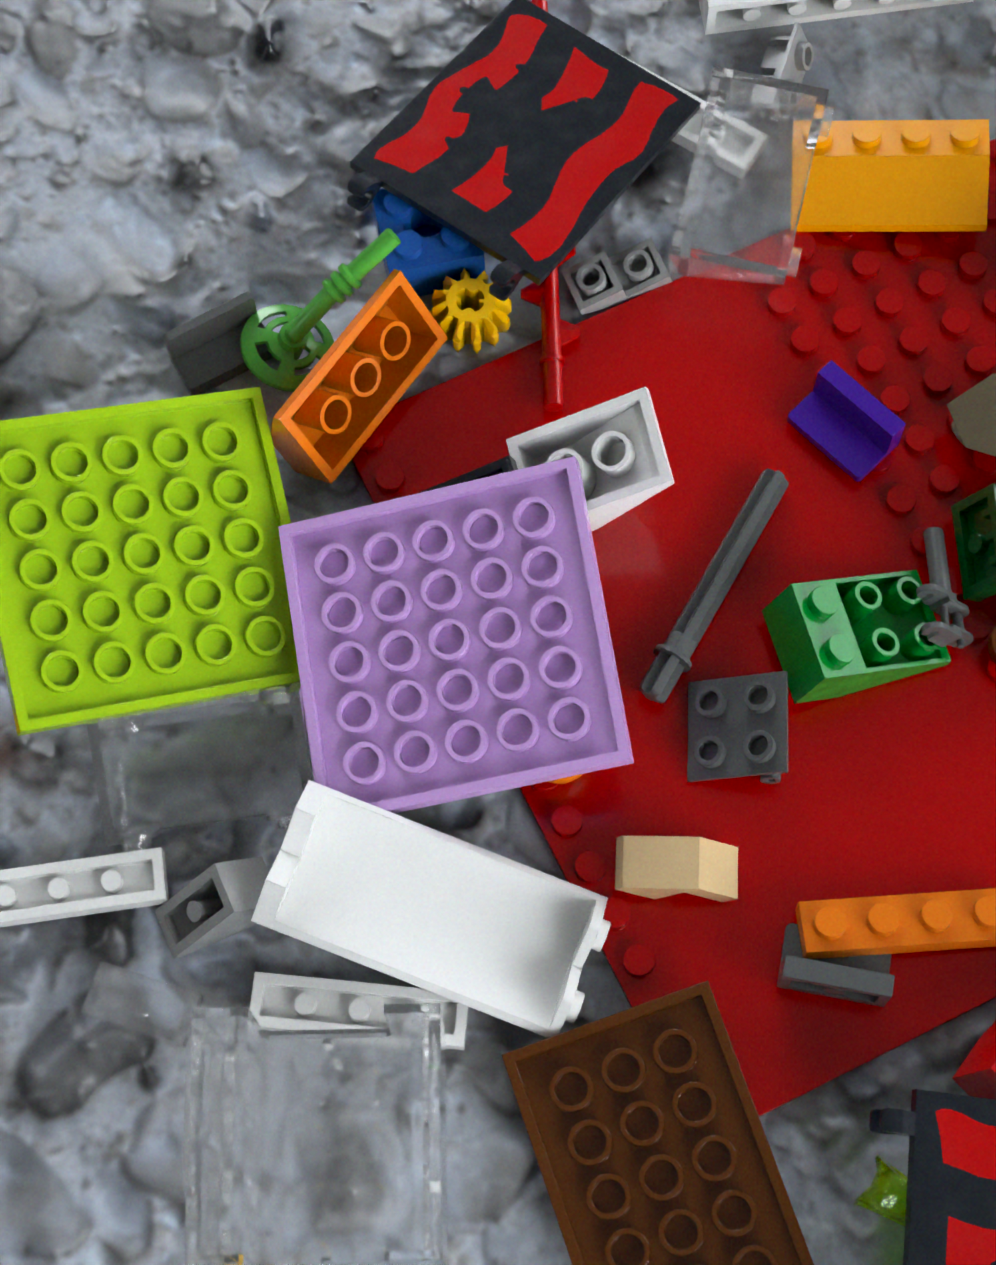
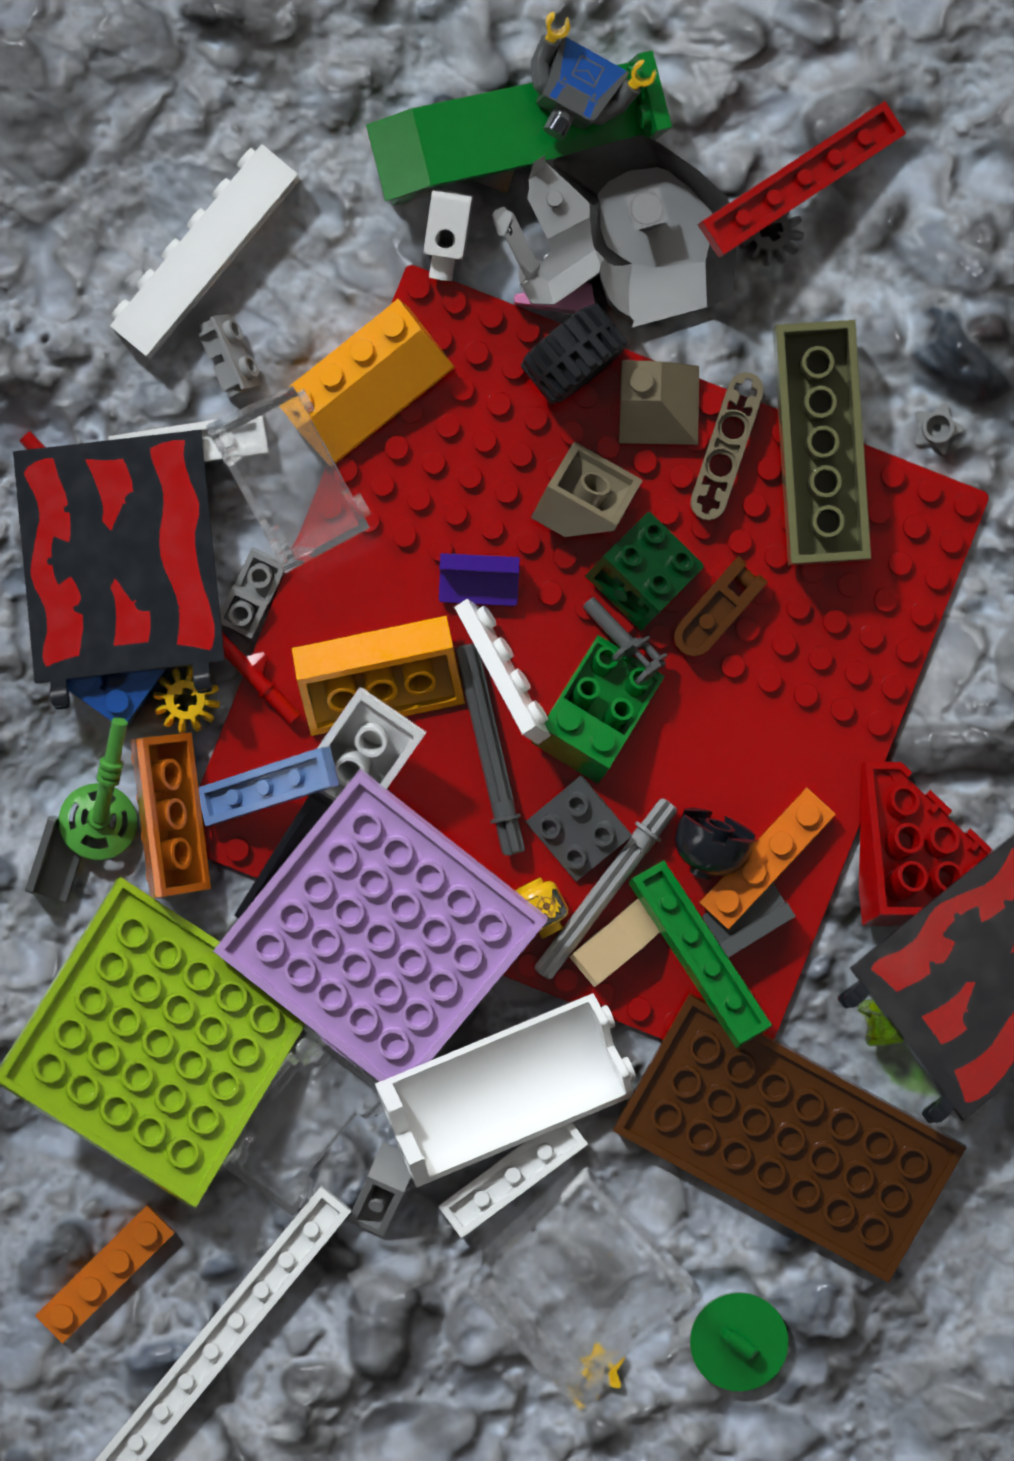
camera: 50 degrees left, 20 degrees up
none -> medium blue plate [199,747,339,826]
none -> light orange slope [292,616,465,736]
none -> white plate [455,599,551,744]
none -> yellow head [515,877,569,939]
none -> light grey axle [535,798,677,980]
none -> green plate [628,861,772,1048]
none -> black cylinder [675,807,756,880]

